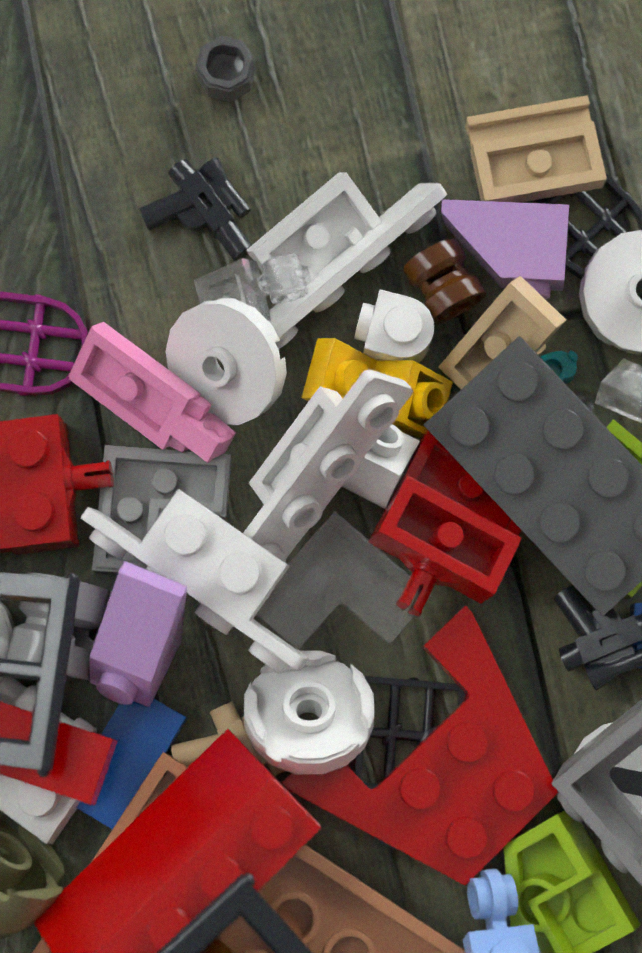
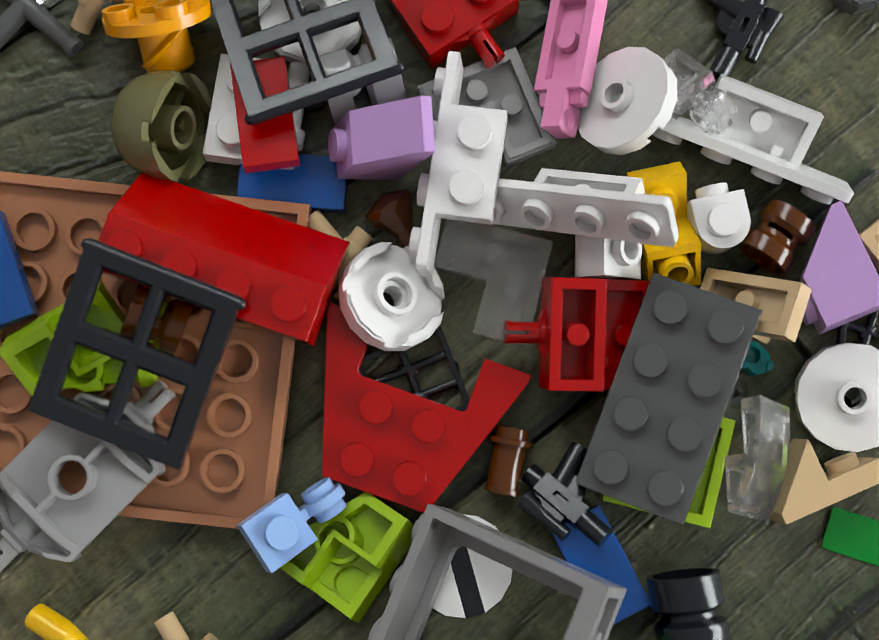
camera: 65 degrees right, 5 degrees up
none -> reddish brown rock [365,188,415,248]
none -> reddish brown pin [484,425,533,497]

